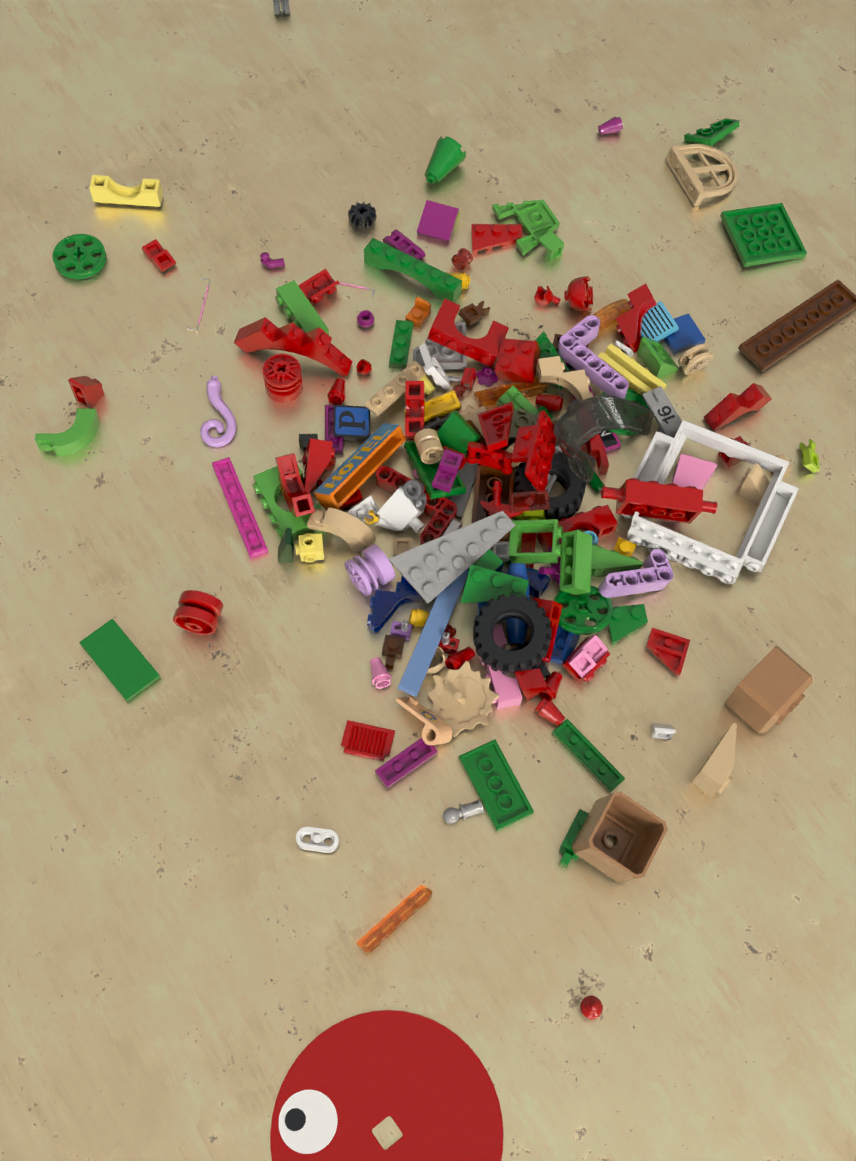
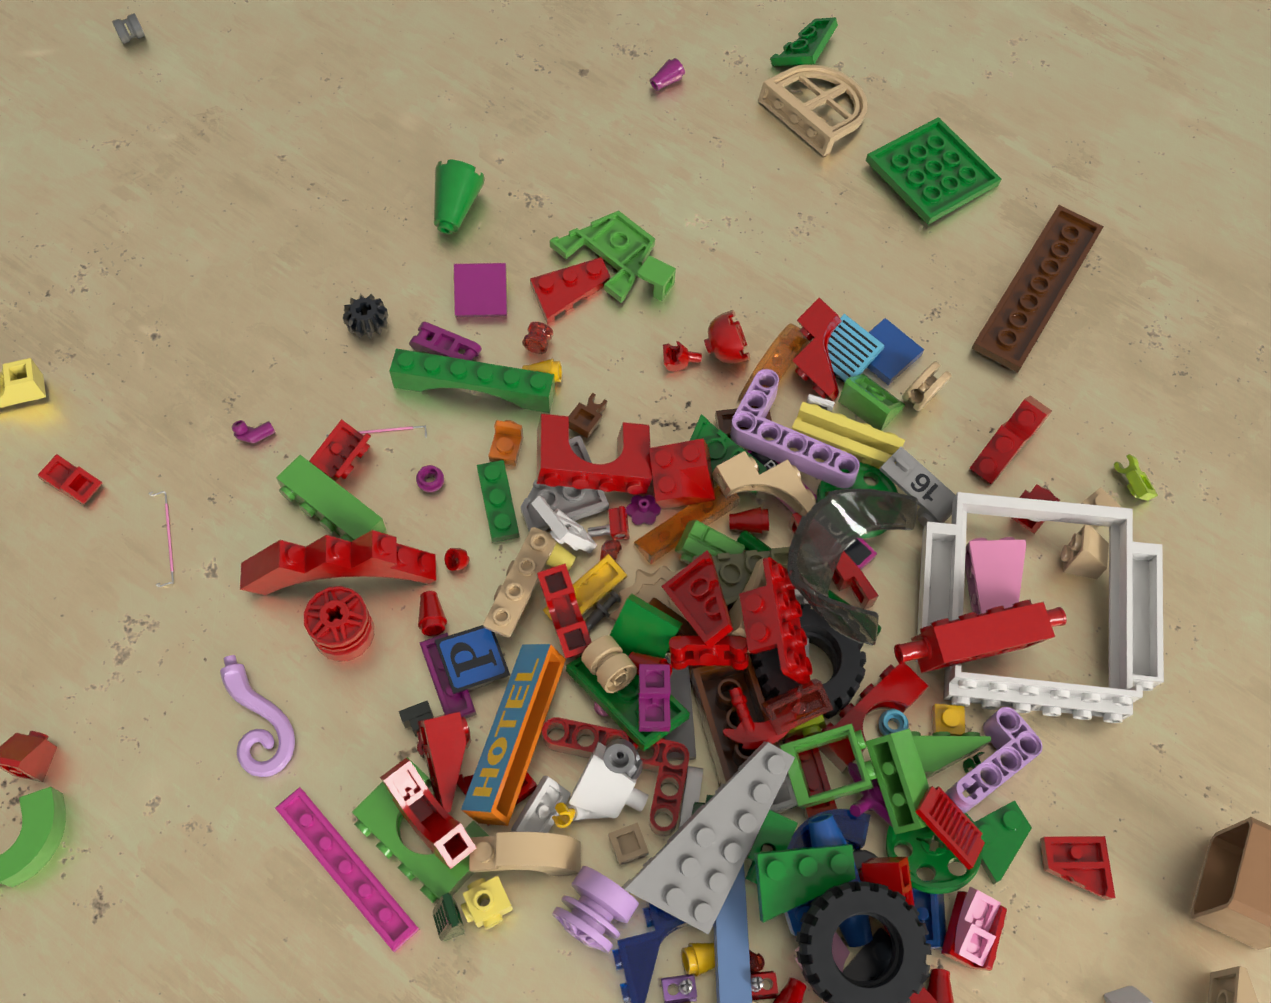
camera: 20 degrees left, 0 degrees up
none -> red window [915,786,985,870]

